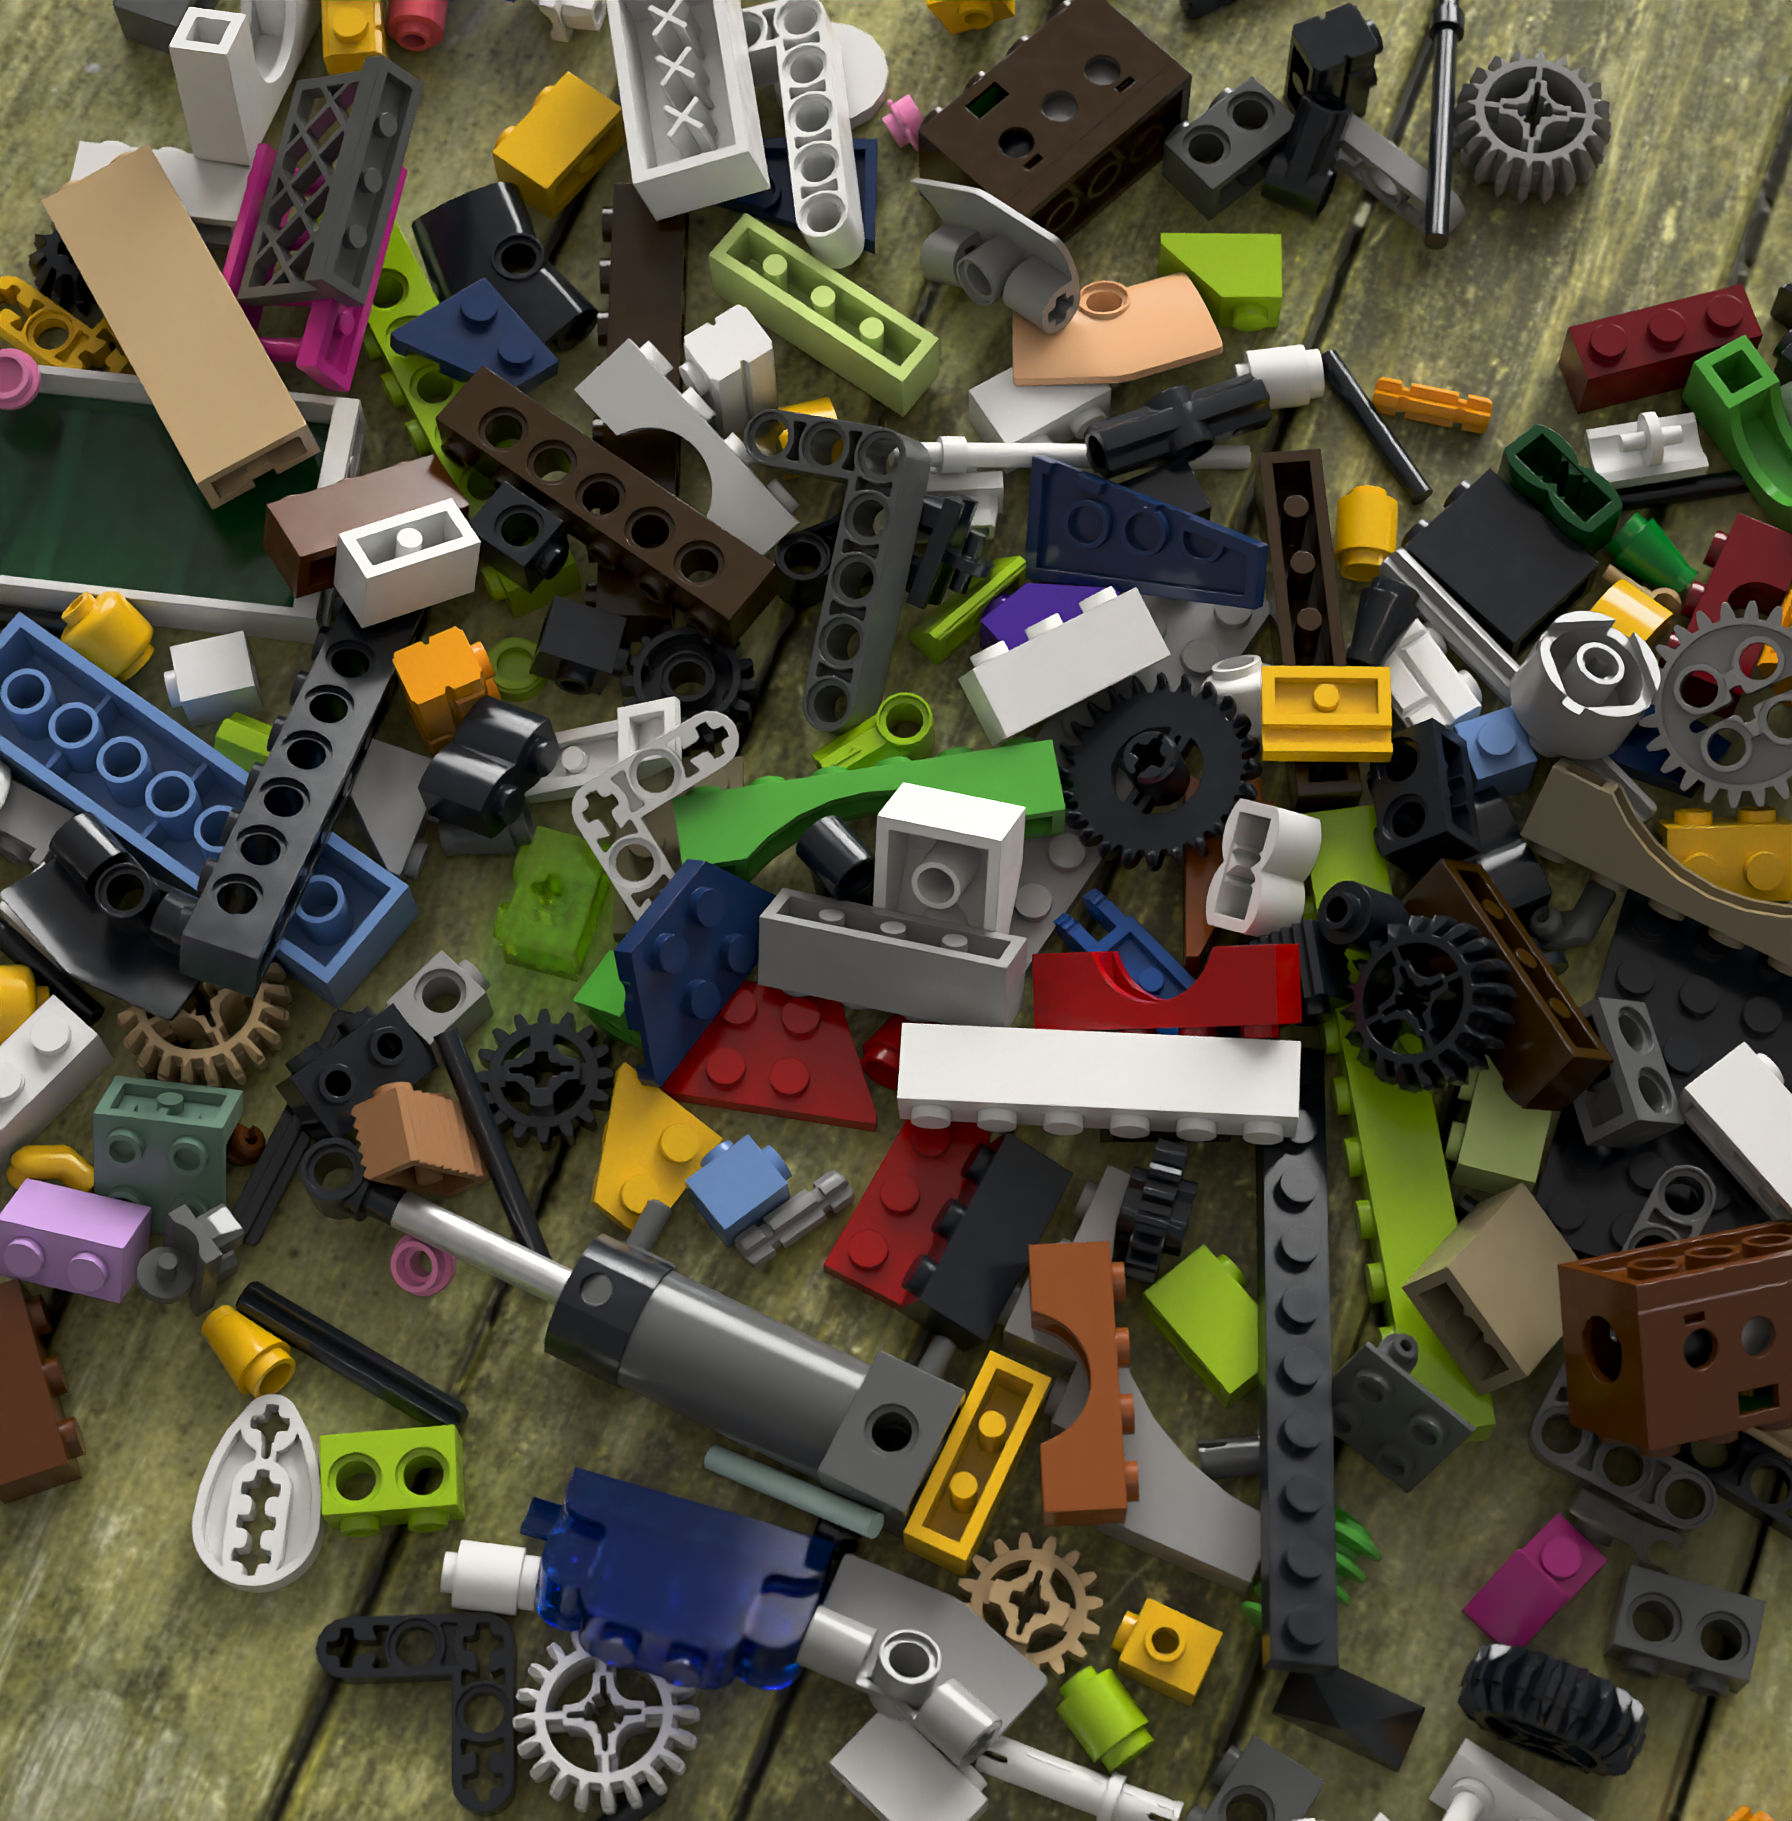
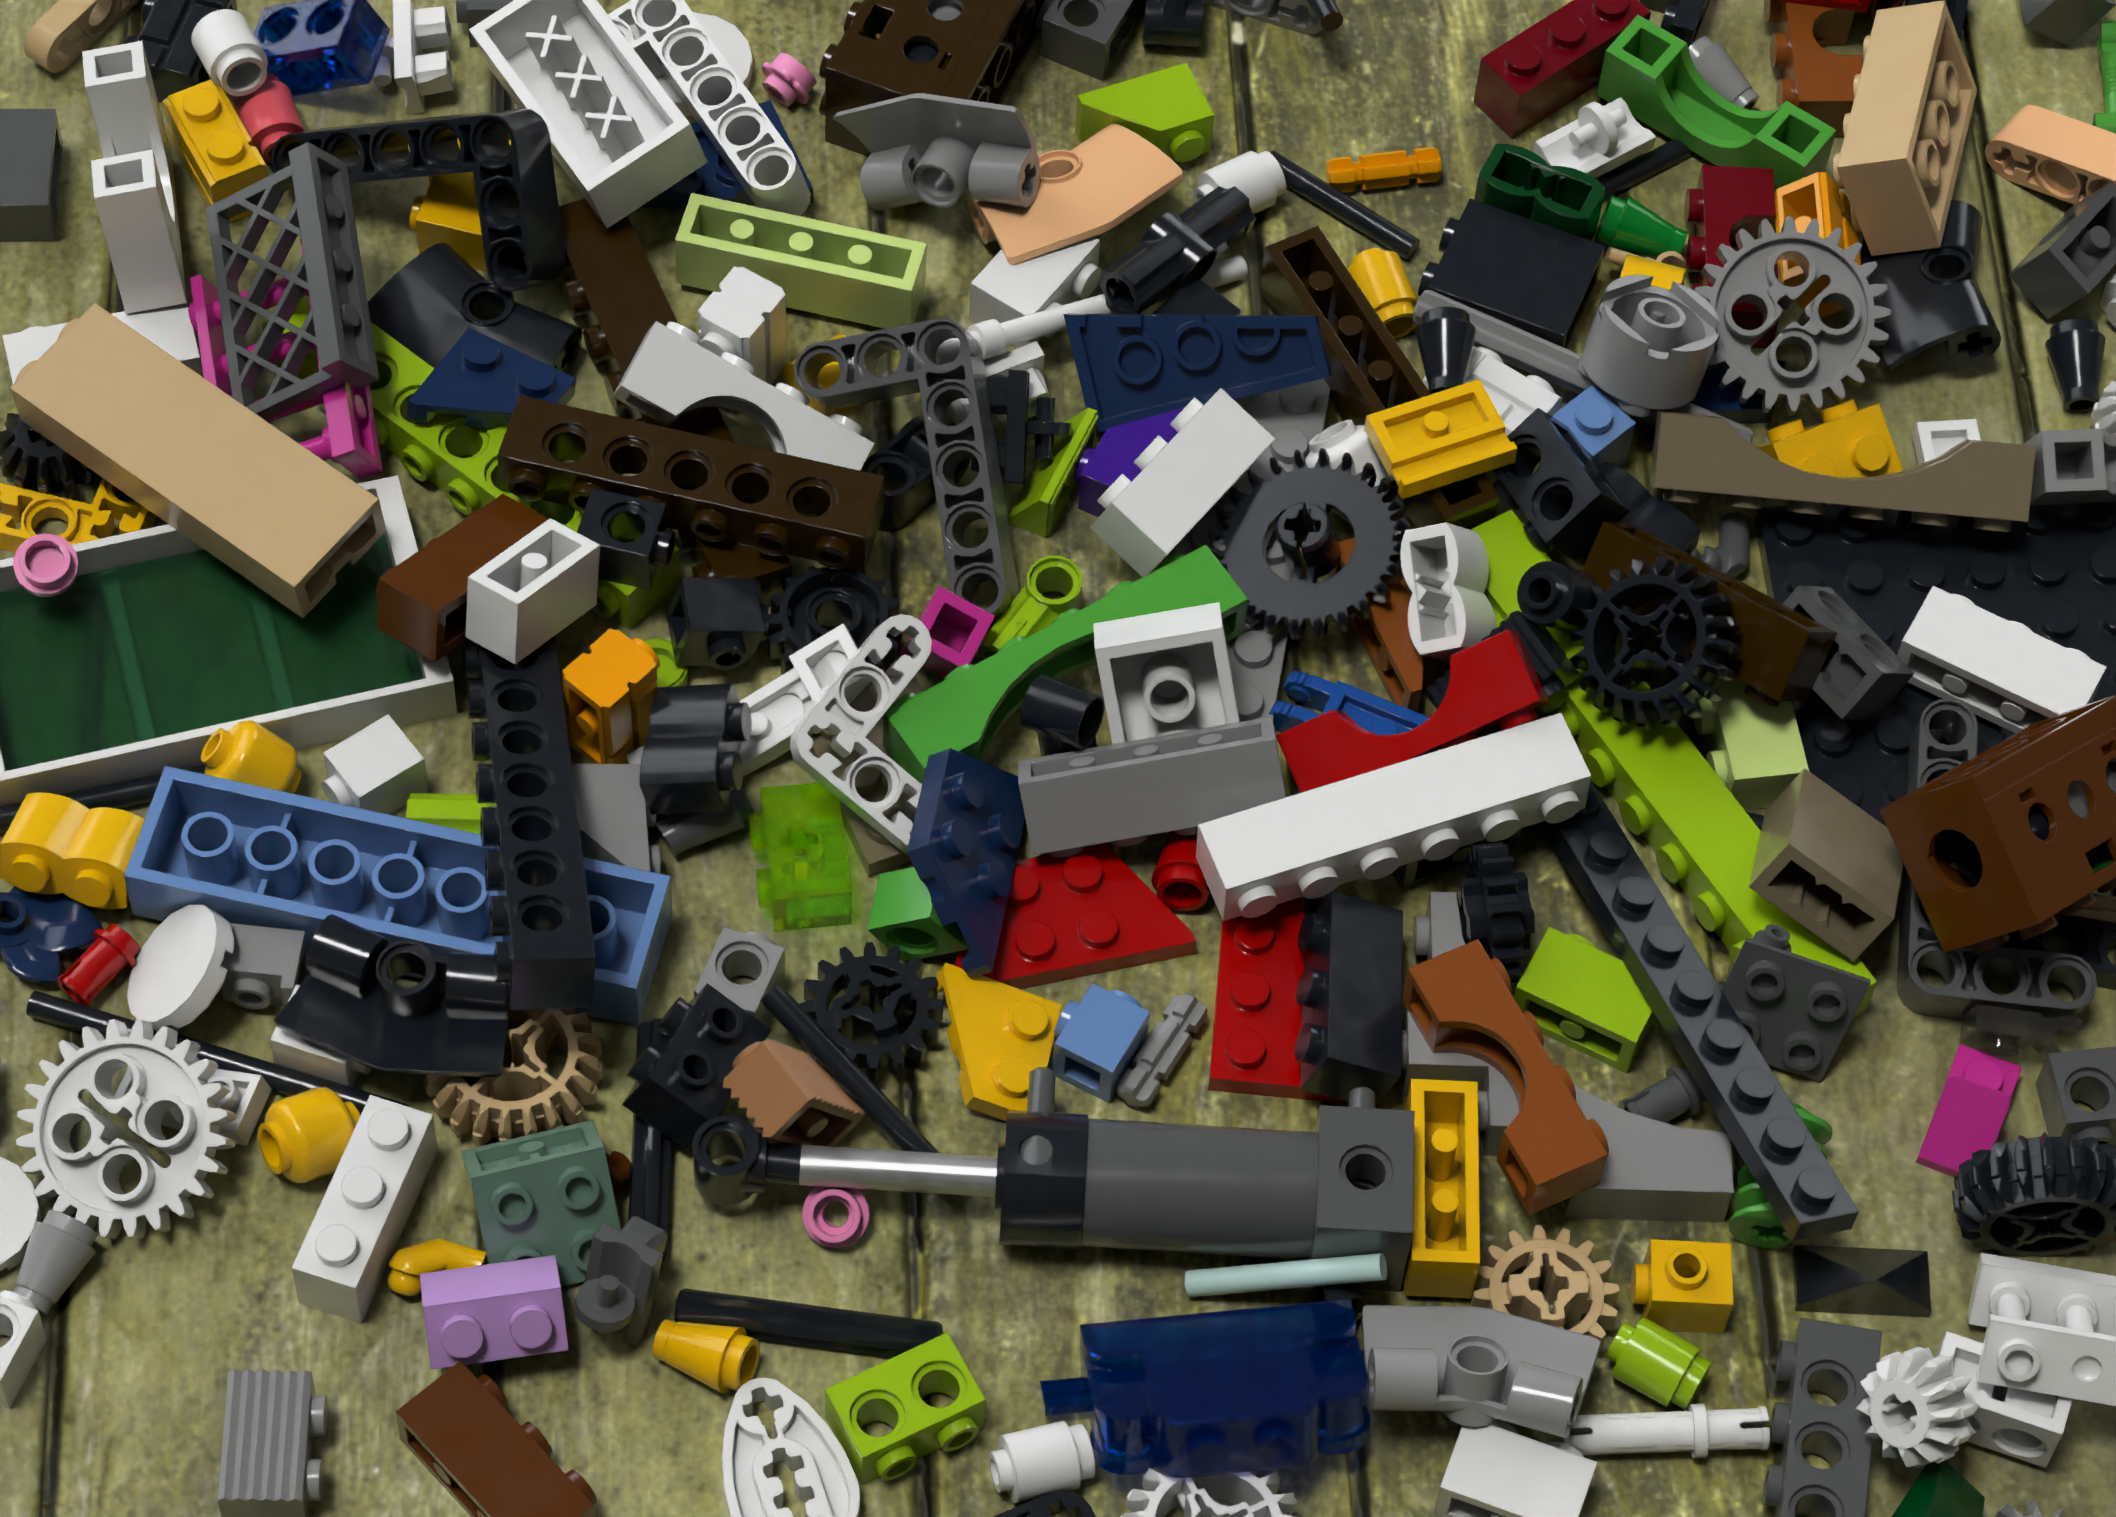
camera: 30 degrees left, 10 degrees down
none -> black beam [271,108,565,292]
none -> dark pink brick [900,586,995,679]

